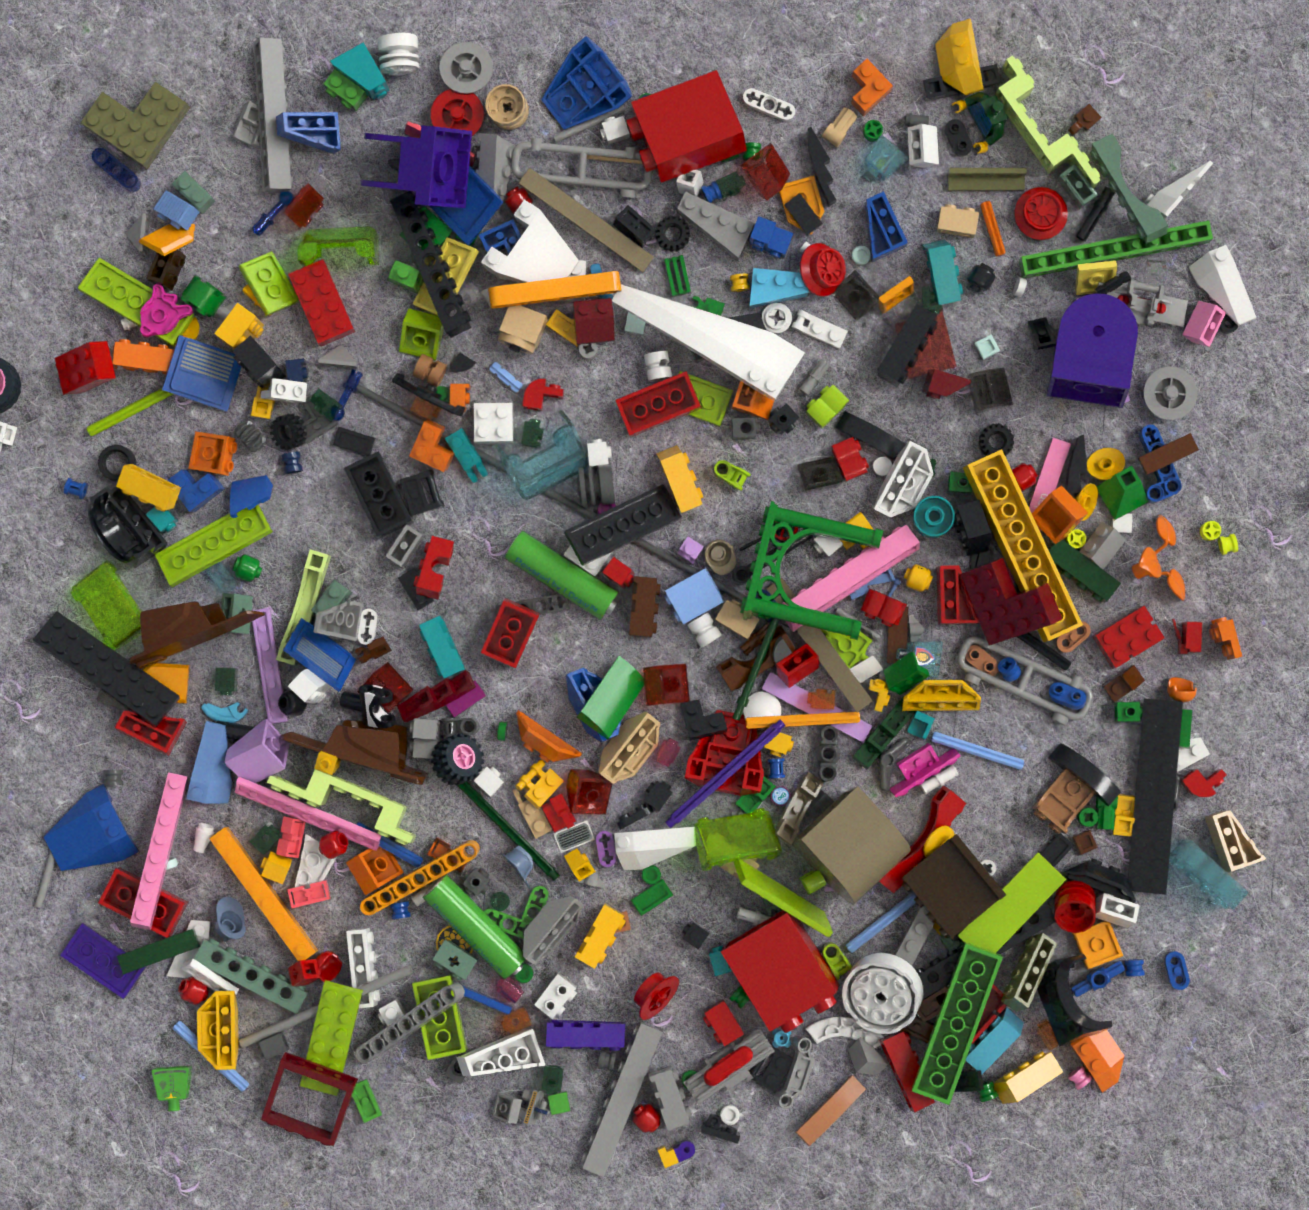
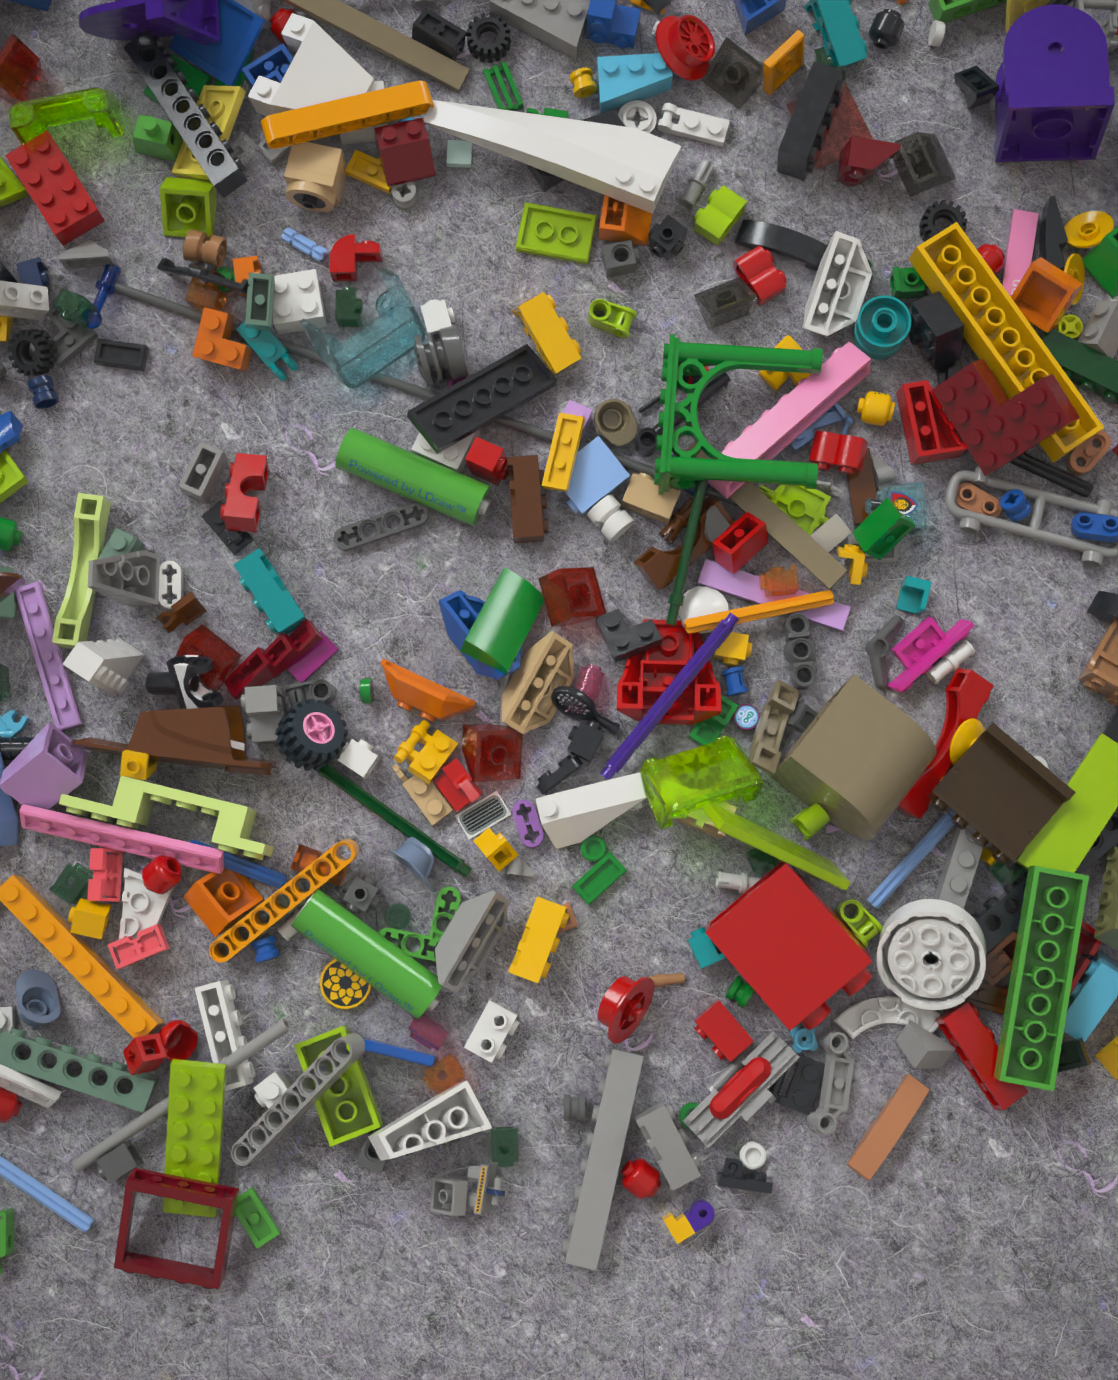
camera: 10 degrees left, 5 degrees down
yellow wedge [197,991,239,1070] -> none
black head [278,690,307,716] -> none
blue piece [283,618,356,692] -> none
black brick [344,451,414,539] -> none
black plate [400,470,445,517] -> none
sand green brick [432,938,479,981] -> none
black tile [450,353,476,372] -> none
red brick [481,598,540,668] -> none
green tile [514,963,534,983] -> none
dark purple wedge [546,1019,625,1051] -> none
bright green tile [548,1091,571,1115] -> none
red brick [615,371,702,437] -> none
white wheel [644,351,672,382] -> none
black brick [682,921,709,950] -> none
white brick [813,535,843,558] -> none
light aqua tile [851,246,871,266] -> none
dark green slope [852,696,916,770] -> none
white tile [873,457,892,476] -> none
yellow wedge [902,680,981,711] -> none
light blue axle [931,732,1024,770] -> none
light aqua tile [974,334,1000,360] -> none
green wheel [977,1080,999,1102] -> none
none -> sand green brick [245,273,275,331]
none -> yellow plate [541,413,585,493]
none -> black piece [551,686,620,735]
none -> medium nougat piece [638,973,685,987]

